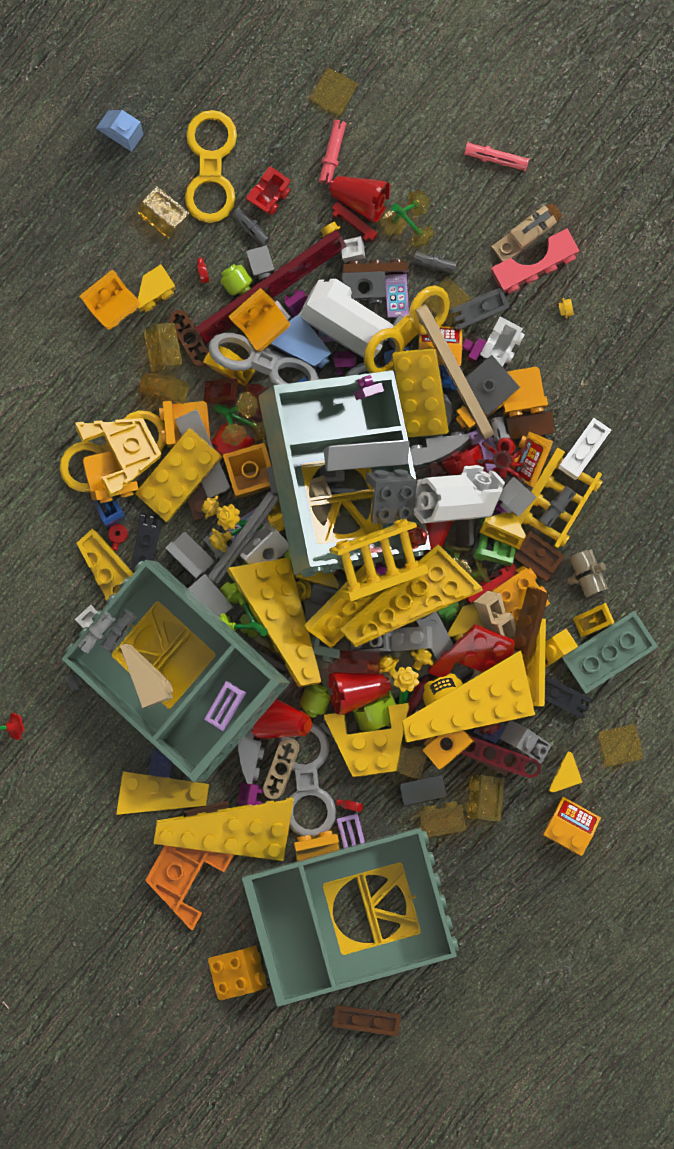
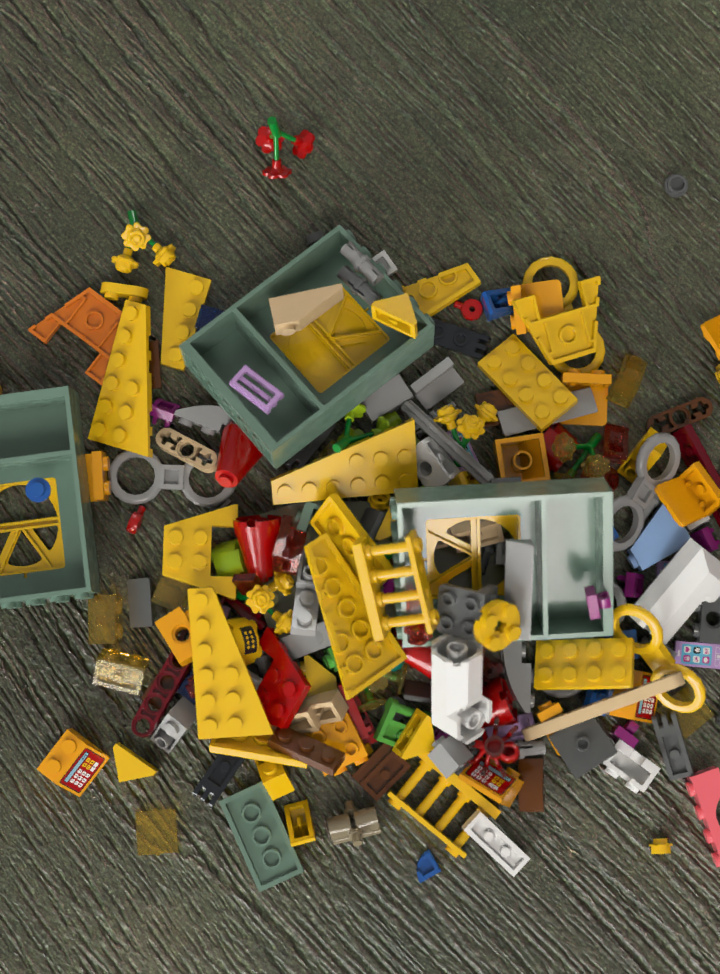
camera: 100 degrees right, 0 degrees up
clear yellow bracket [144,323,182,372] -> none
lime head [300,684,331,717] -> none
lavender tile [337,814,365,848] -> none
light orange bracket [502,367,548,417] -> none
dark grey pin [539,485,576,528] -> none
none -> blue plate [25,477,51,503]
none -> yellow plate [100,282,149,304]
none -> yellow plant [111,210,176,274]
none -> clear red tile [232,573,264,595]
none -> yellow slope [371,293,418,339]
none -> blue tile [416,848,441,883]
none -> yellow plate [474,599,521,652]

